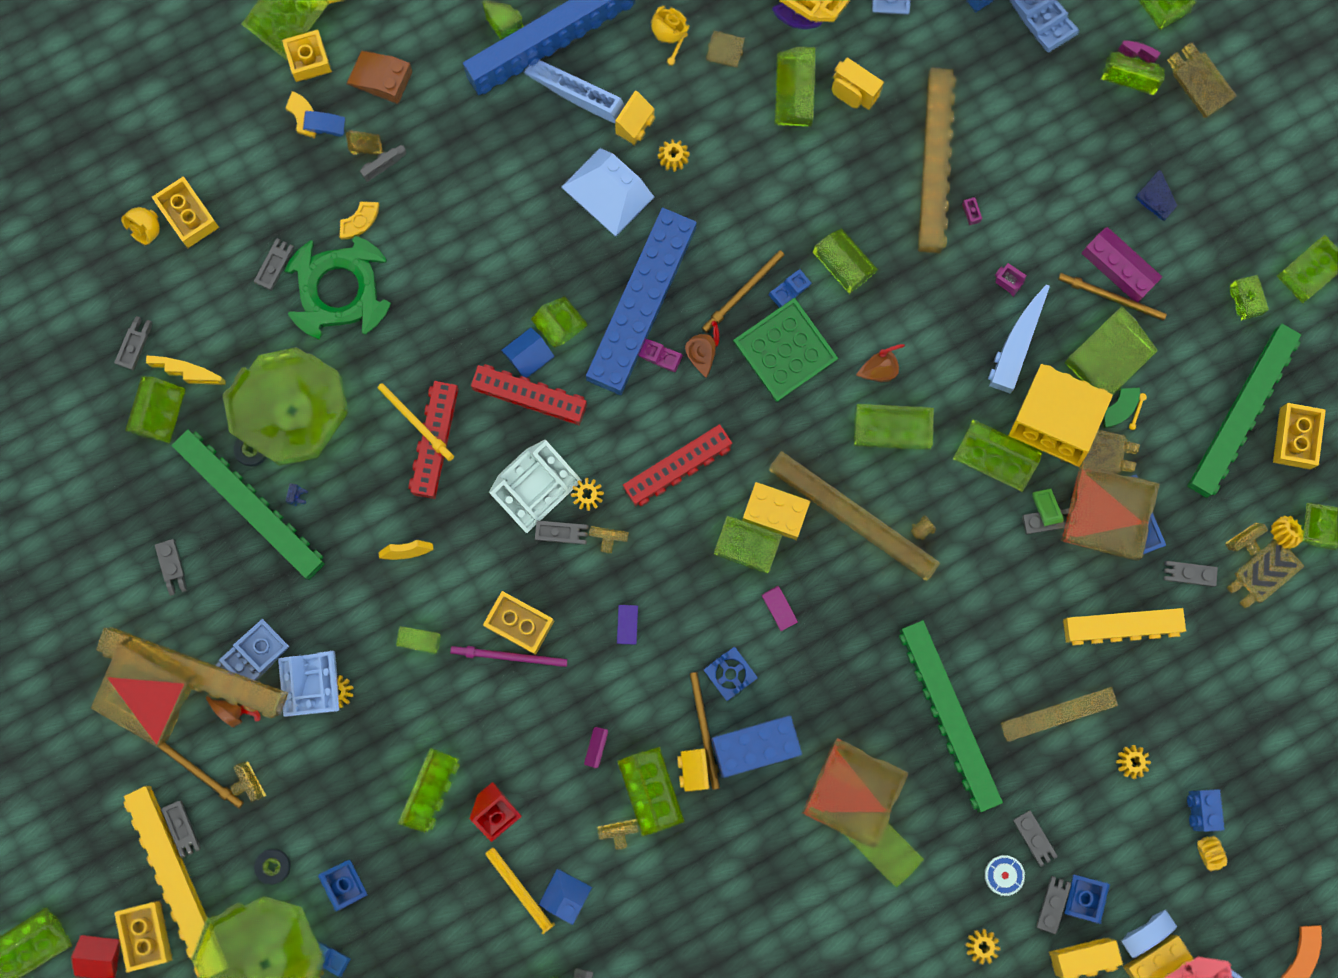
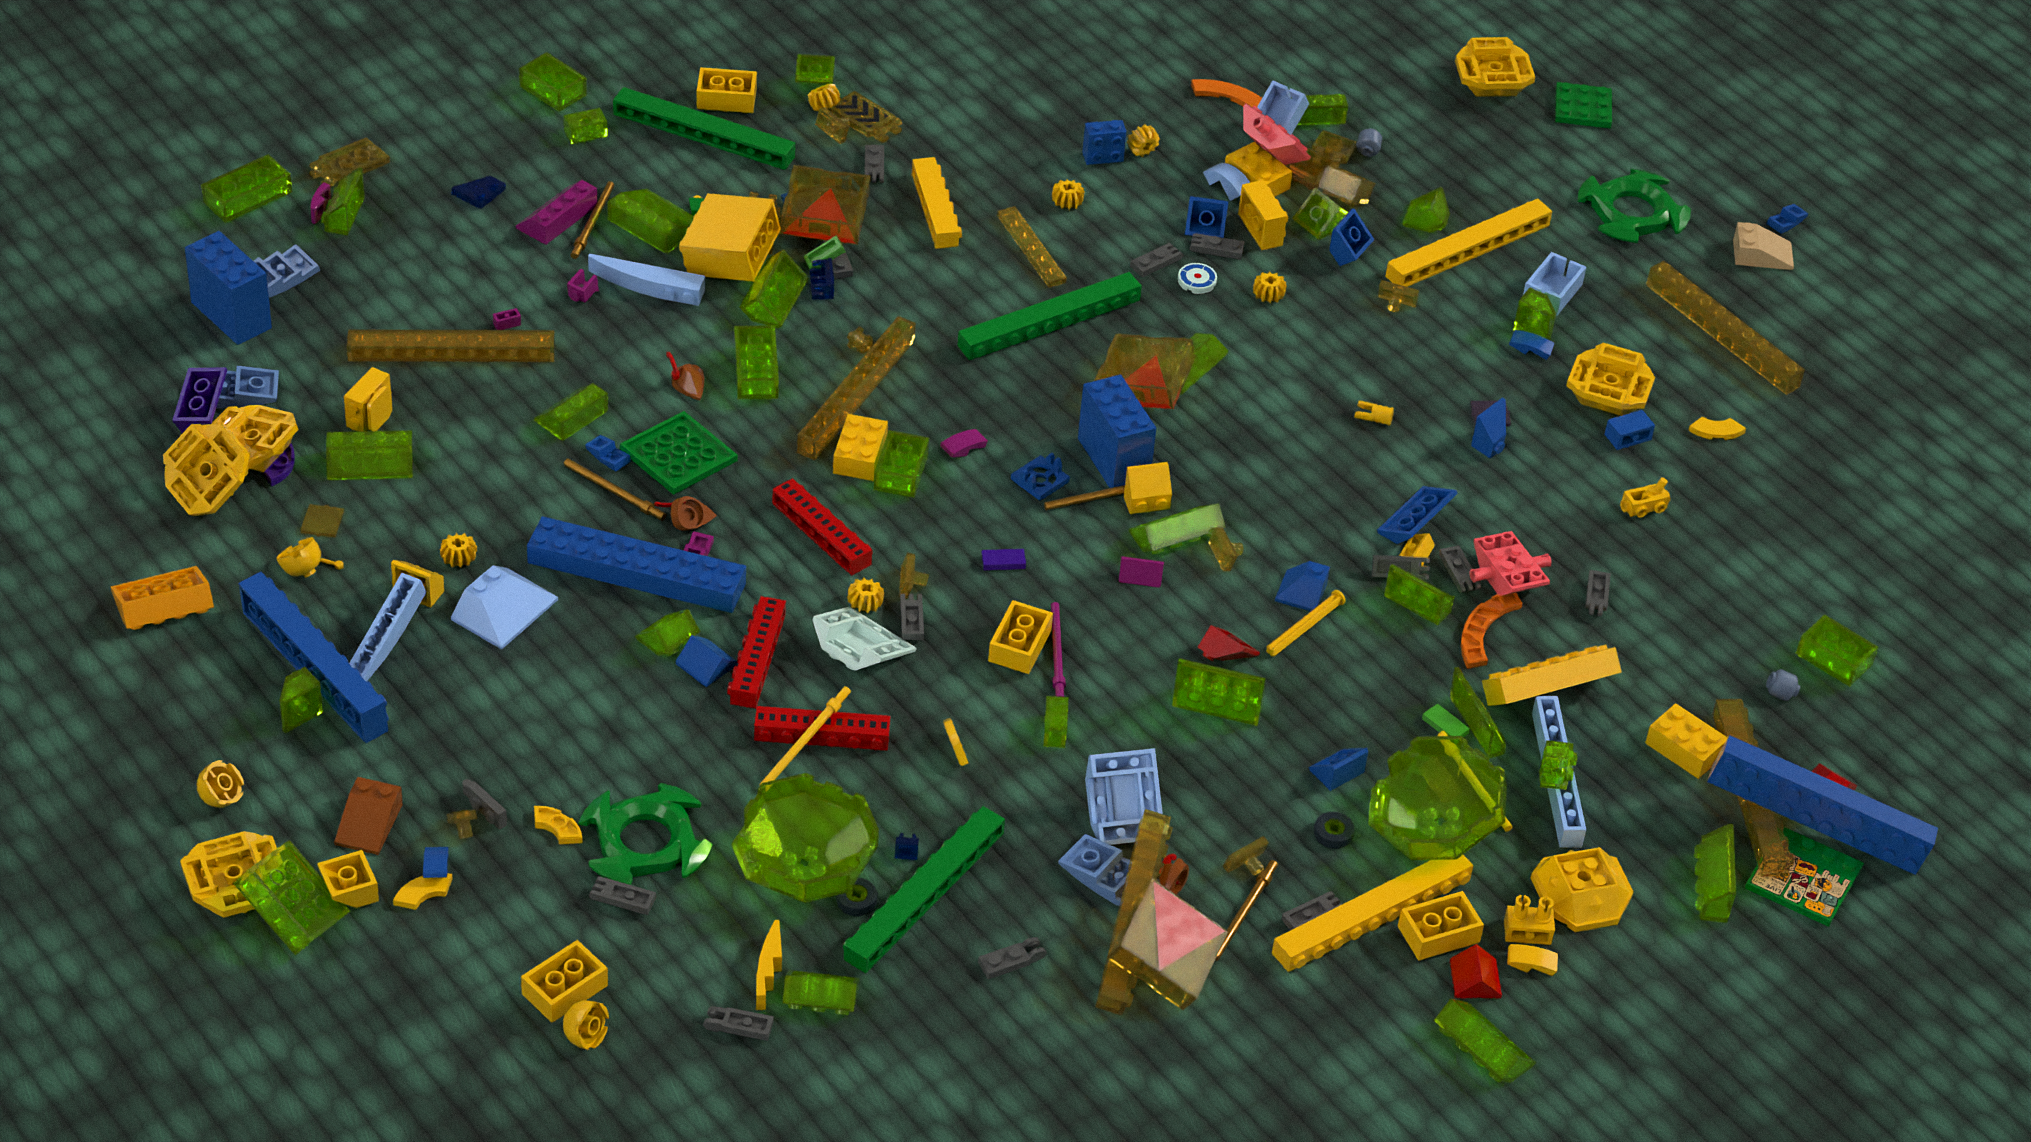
camera: 100 degrees left, 35 degrees down
none -> clear blue hinge [810,258,834,300]

